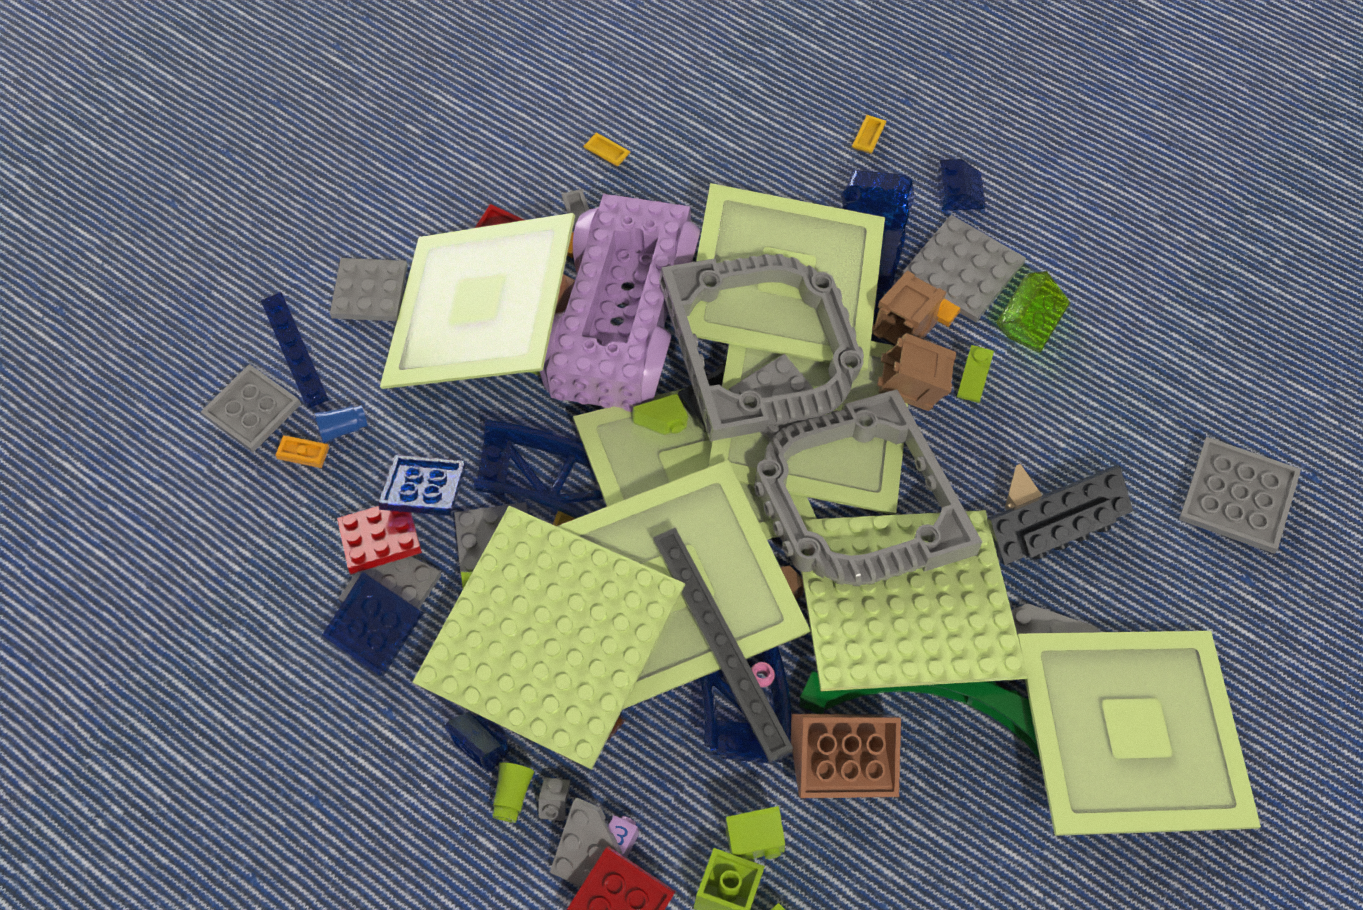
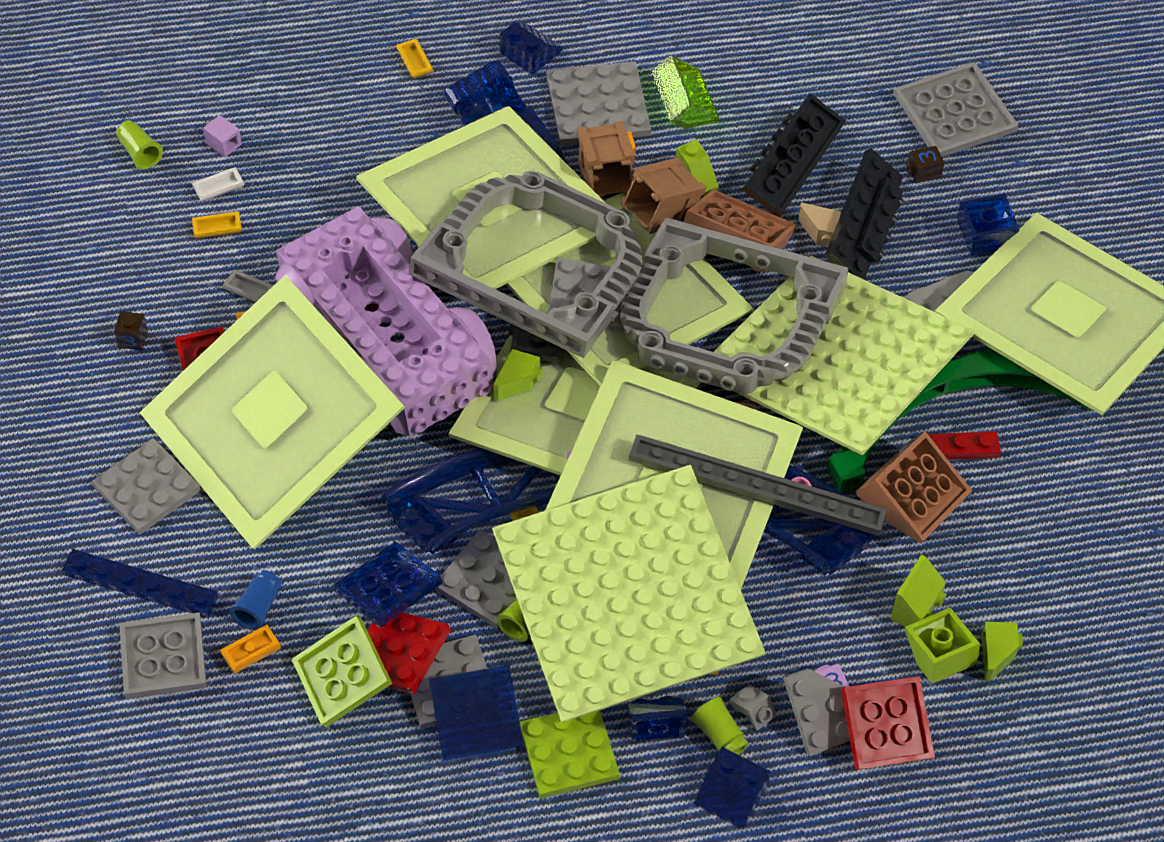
camera: 50 degrees left, 5 degrees down
none -> dark brown brick [114,311,148,351]
none -> lime plant [116,120,163,169]
none -> white tile [192,167,245,201]
none -> lavender brick [203,115,242,157]
none -> lime plate [292,616,392,727]
none -> lime plate [519,710,620,799]
none -> nougat slope [684,189,797,272]
none -> clear blue slope [694,747,771,830]
none -> black plate [742,93,846,217]
none -> dark brown brick [906,146,945,184]
none -> red plate [928,431,1001,460]
none -> clear blue slope [957,193,1020,256]

